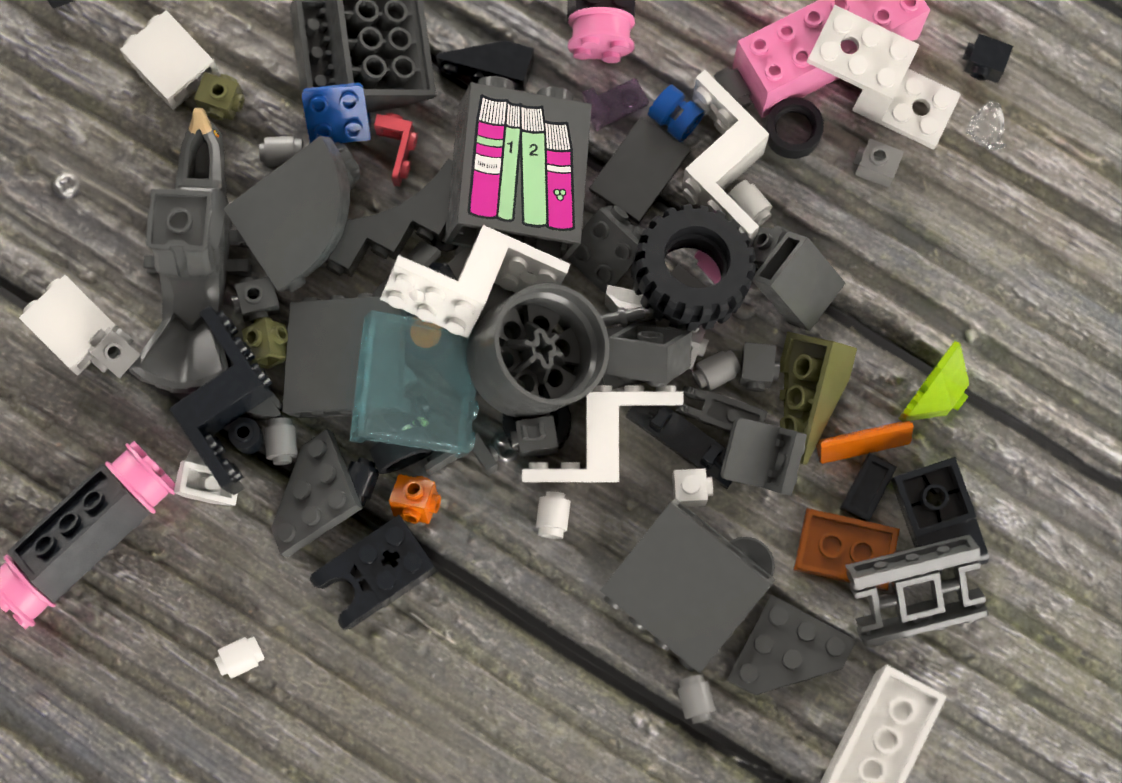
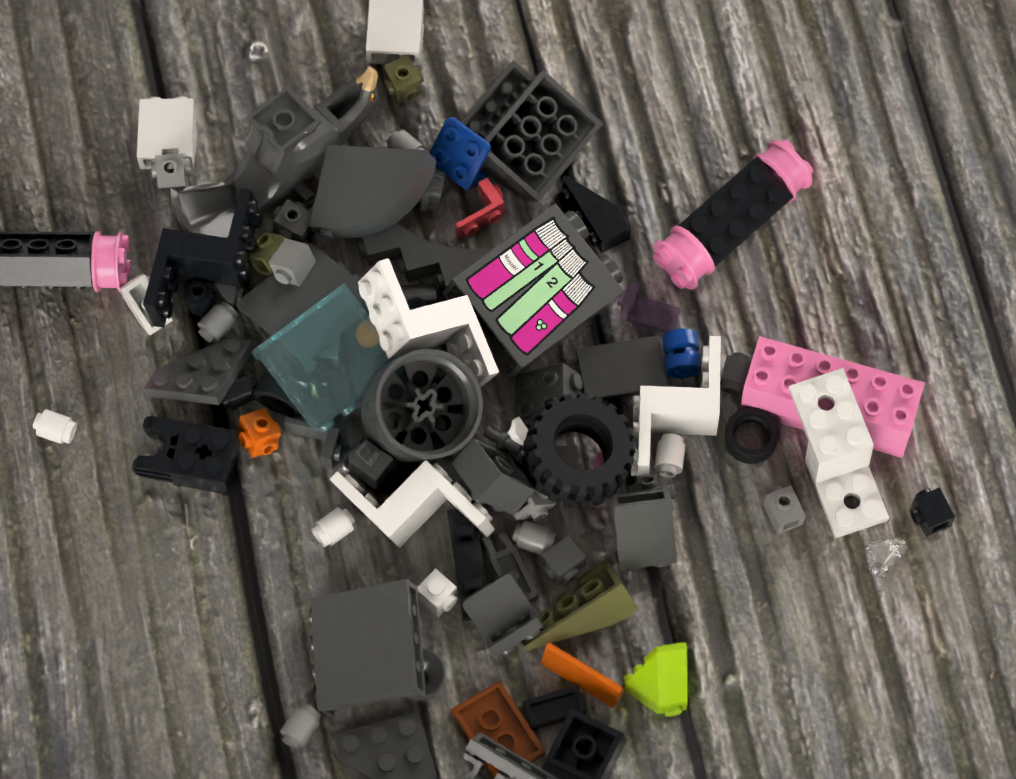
camera: 45 degrees right, 10 degrees down
none -> light grey brick [269,238,316,287]

